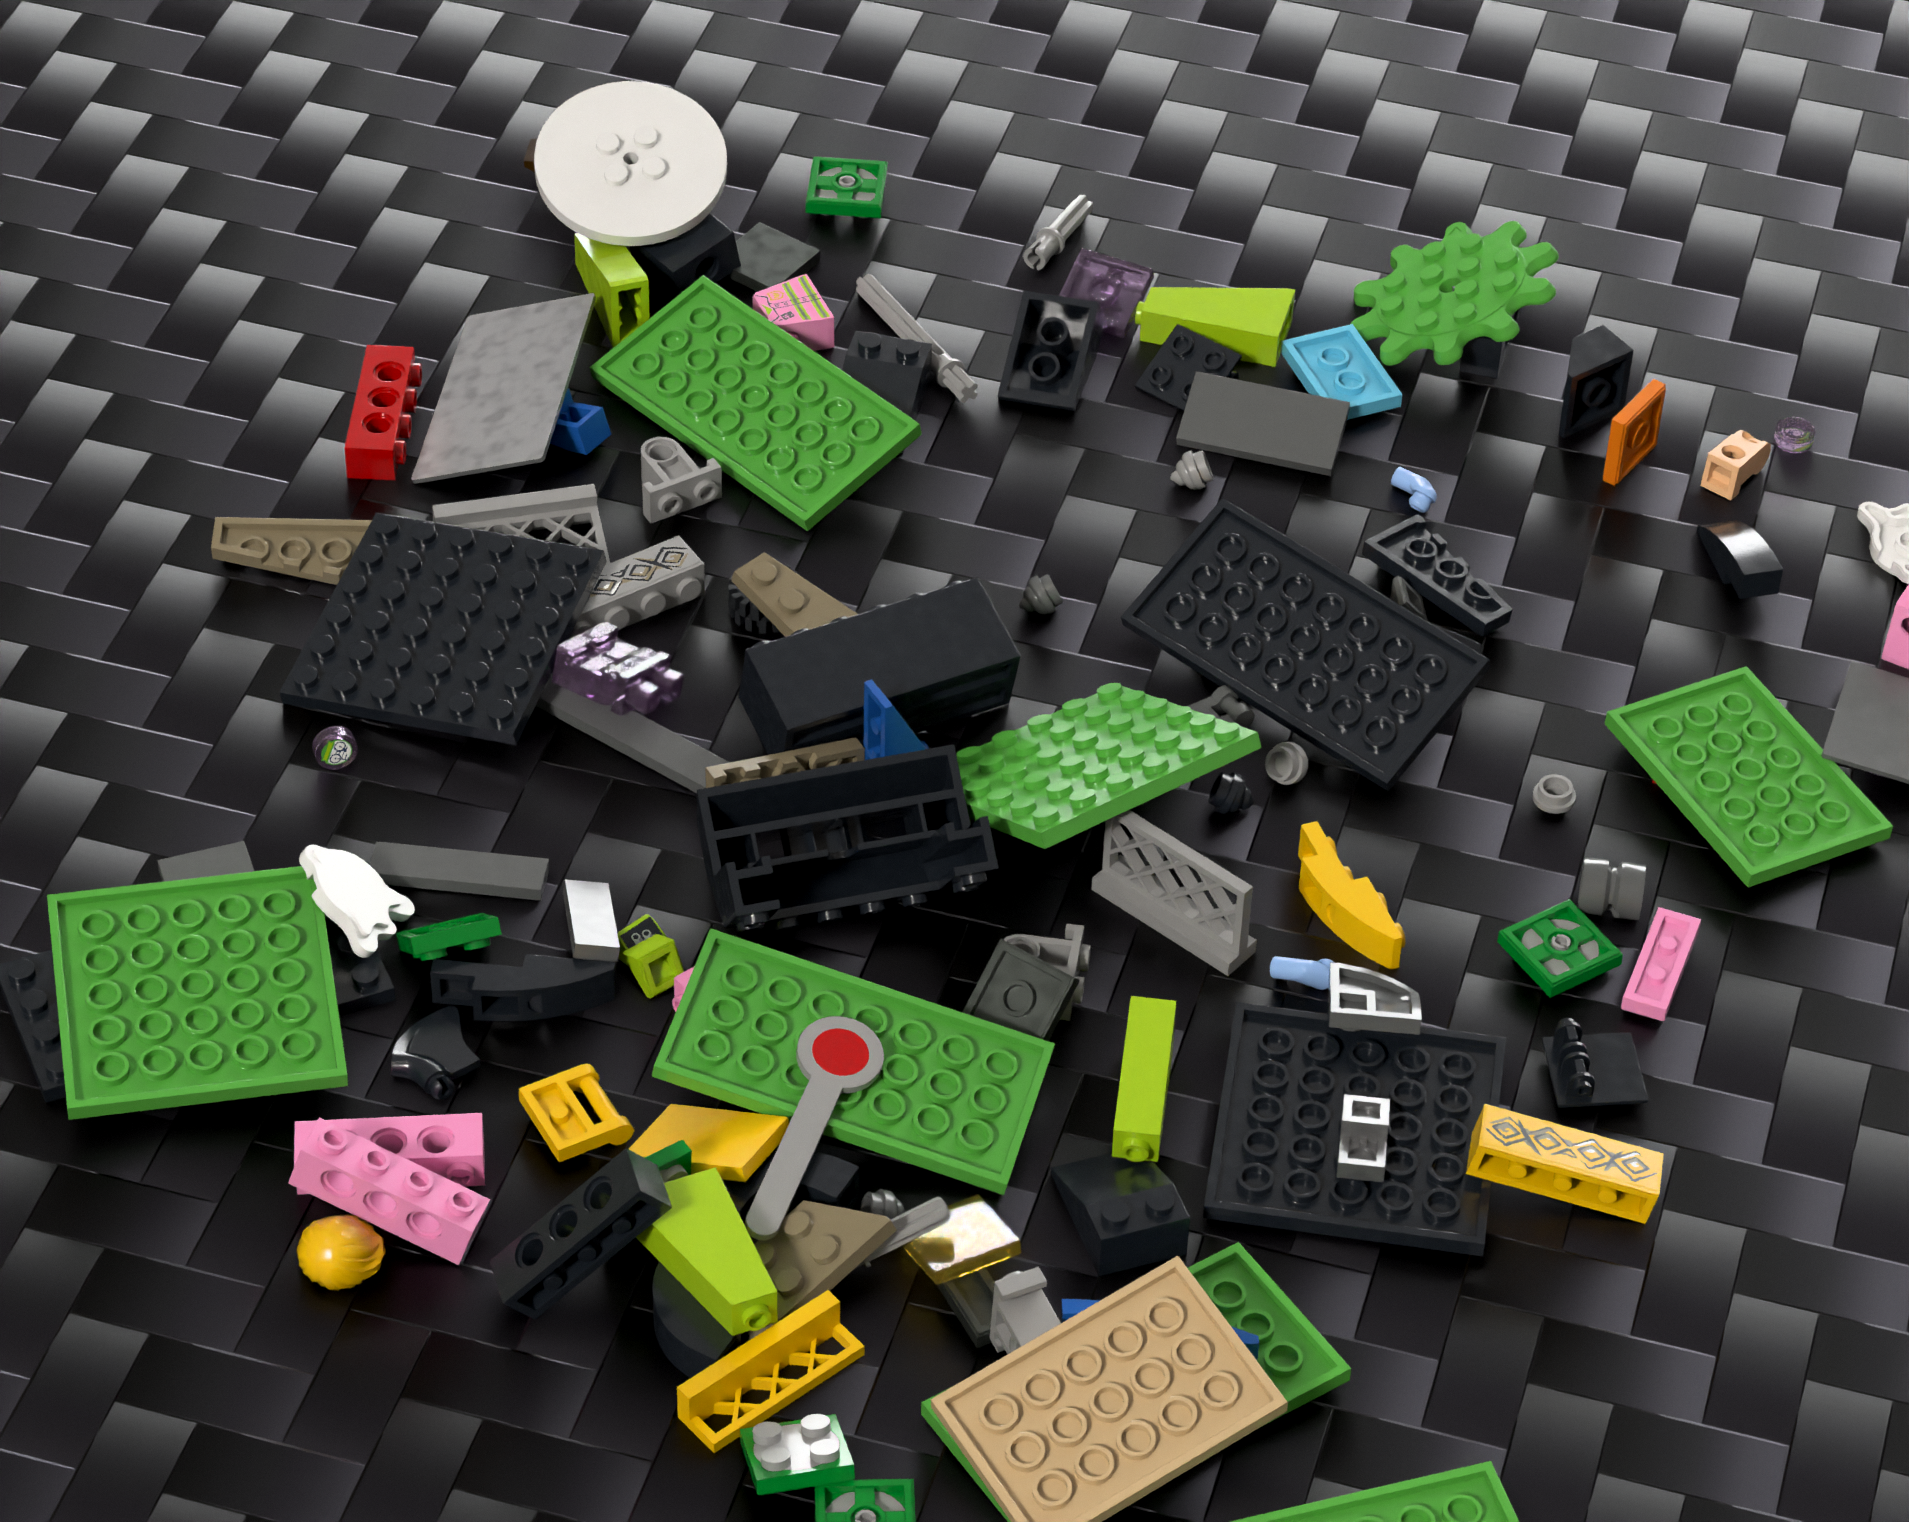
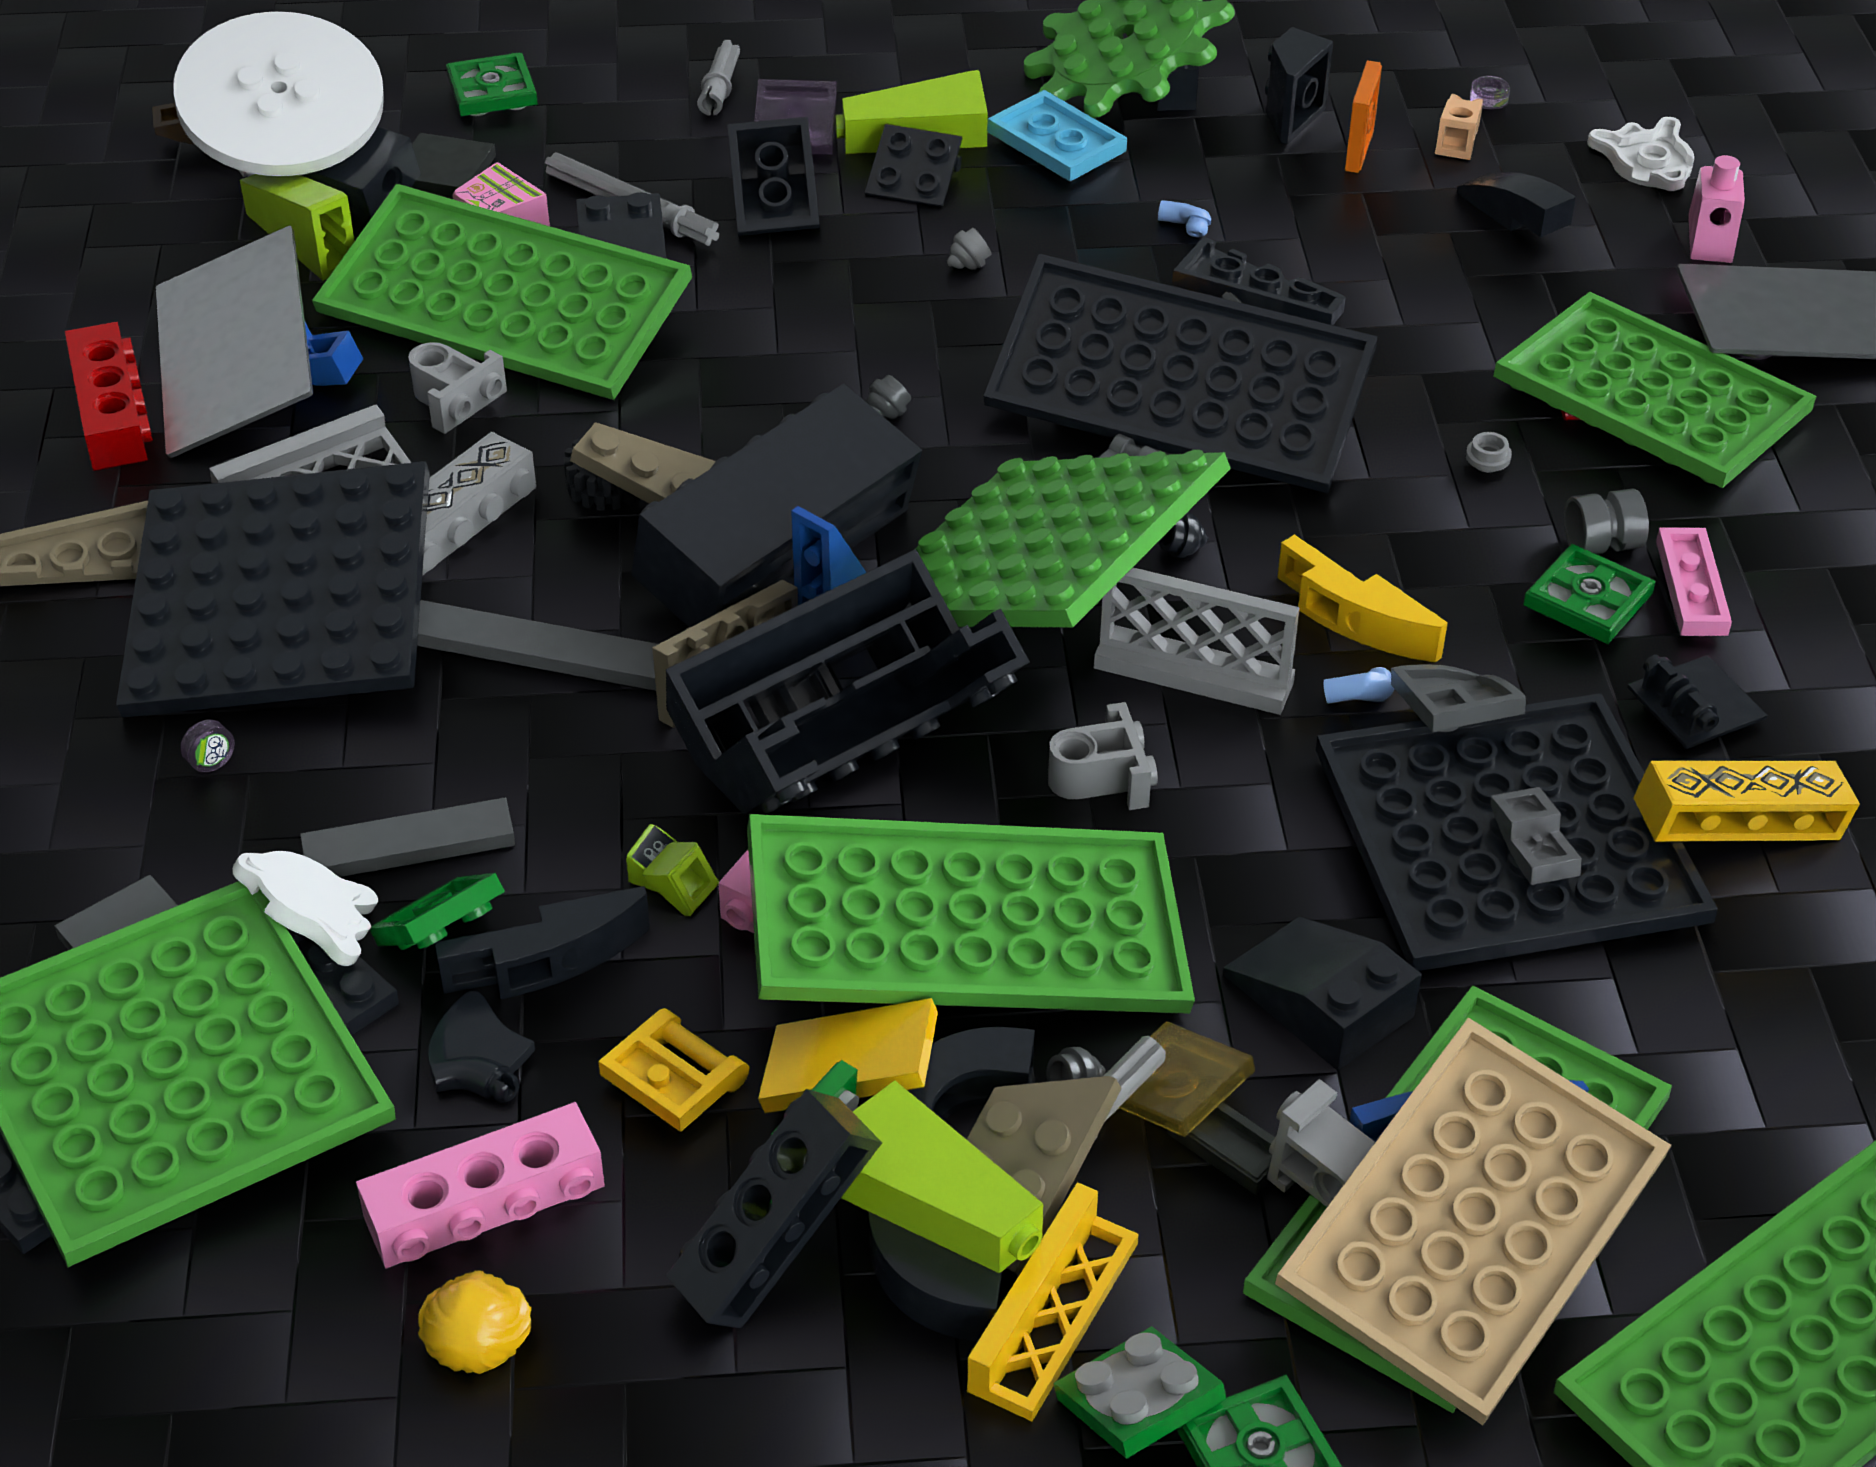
camera: 20 degrees left, 0 degrees up
bright pink brick [288,1117,490,1265] -> none
clear purple hips [552,621,684,716] -> none
tile [563,879,620,962] -> none
light grey piece [745,1016,884,1240] -> none
pearl dark grey tile [962,939,1080,1041] -> none
lime slope [1112,996,1176,1162] -> none
dark grey tile [1176,371,1350,476] -> none
light grey plate [1265,742,1308,785] -> none

